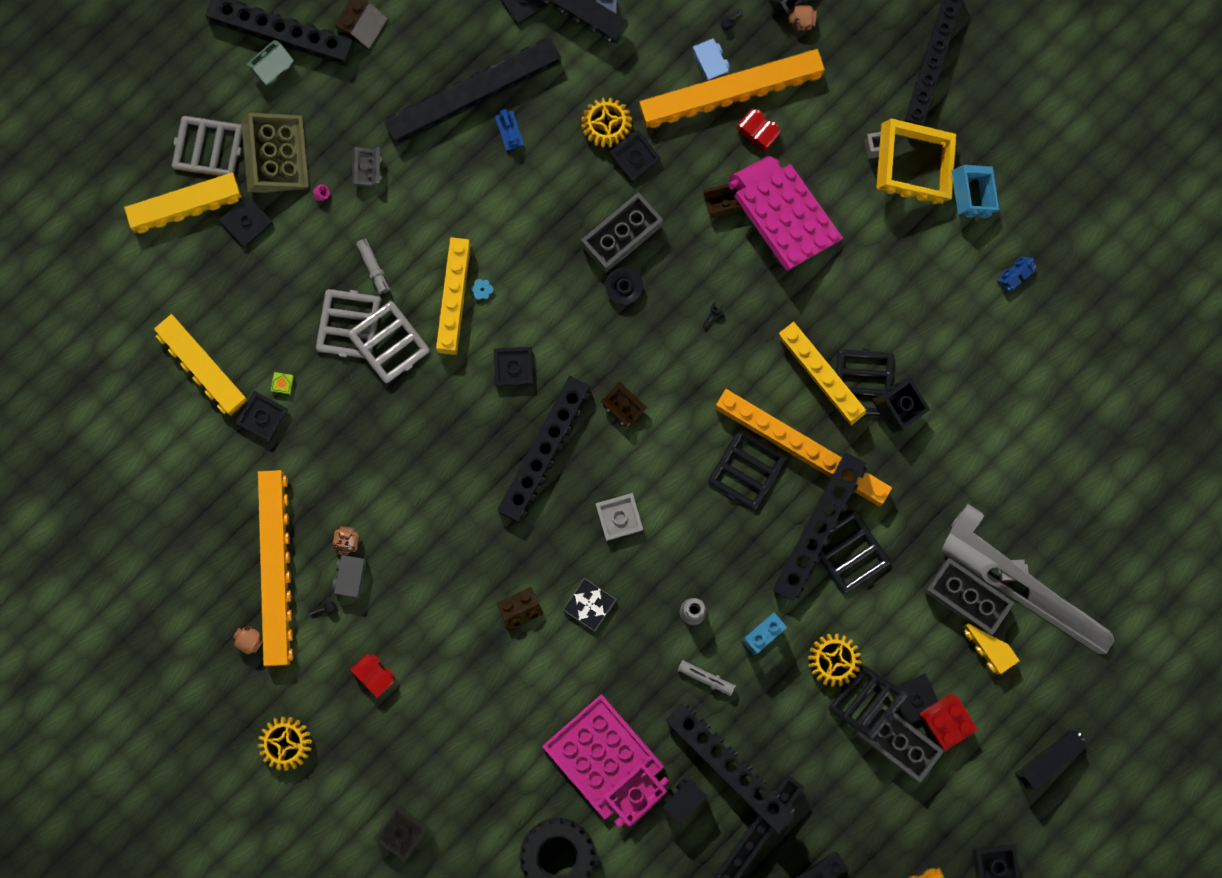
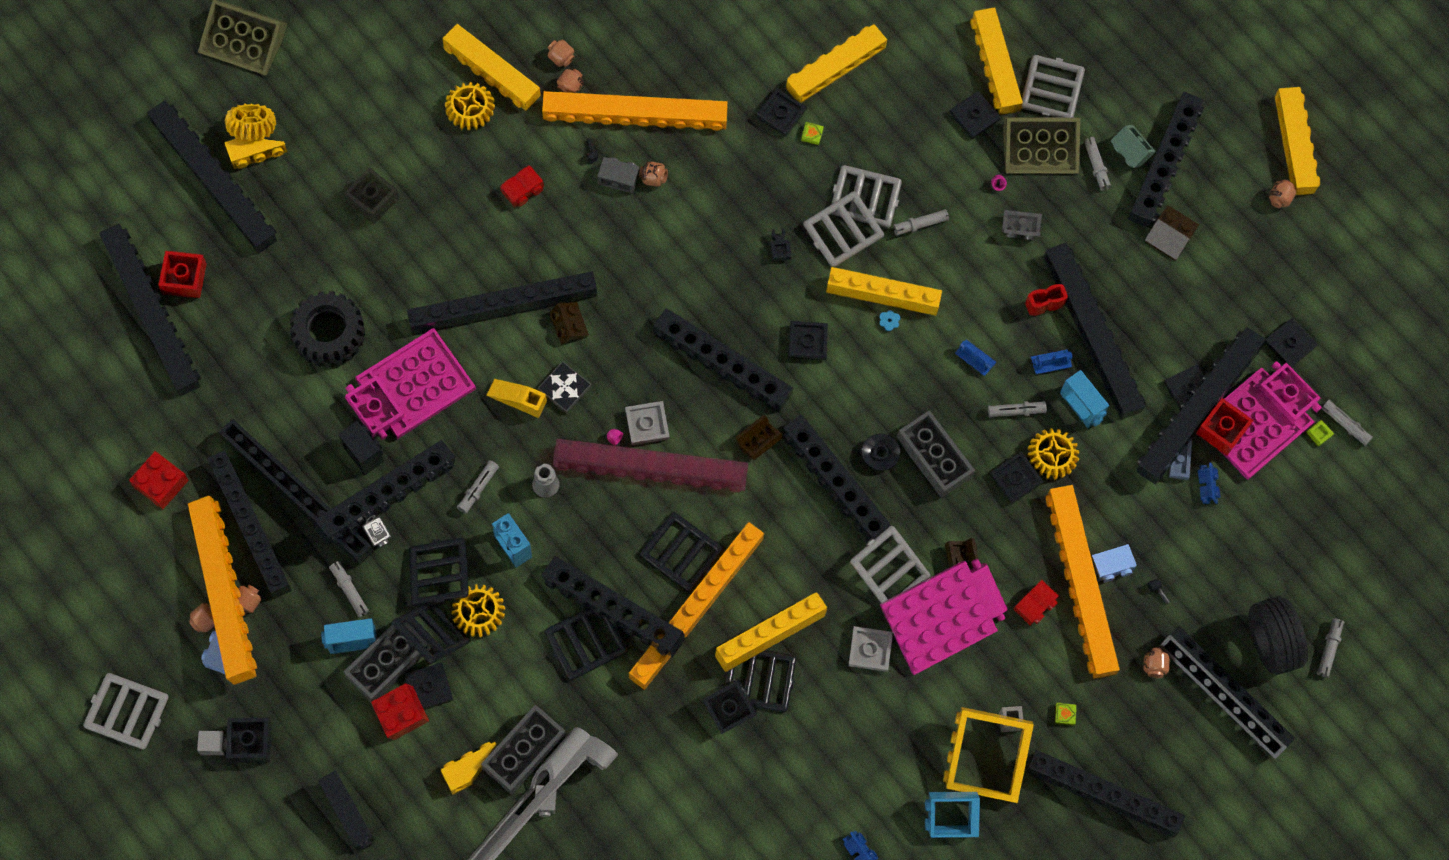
camera: 90 degrees right, 10 degrees down
black hand [702,302,723,328] -> none
none -> dark azure window [321,618,377,654]
none -> light grey pin [329,561,369,617]
none -> flat silver brick [361,516,391,547]
none -> black brick [407,271,597,335]
none -> black bar [409,537,469,606]
none -> yellow brick [443,24,541,111]
none -> yellow slope [487,379,547,418]
none -> nougat head [548,40,575,67]
none -> clear pink brick [553,439,748,492]
none -> dark pink hinge [607,429,623,446]
none -> black plate [770,228,791,262]
none -> black brick [782,414,894,551]
none -> light grey plate [848,626,893,672]
none -> light grey bar [850,526,930,603]
none -> blue hinge [955,339,996,376]
none -> light grey pin [988,401,1046,418]
none -> red brick [1025,284,1068,316]
none -> tile [1055,703,1076,726]
none -> dark azure window [1060,370,1109,428]
none -> light grey pin [1084,137,1111,191]

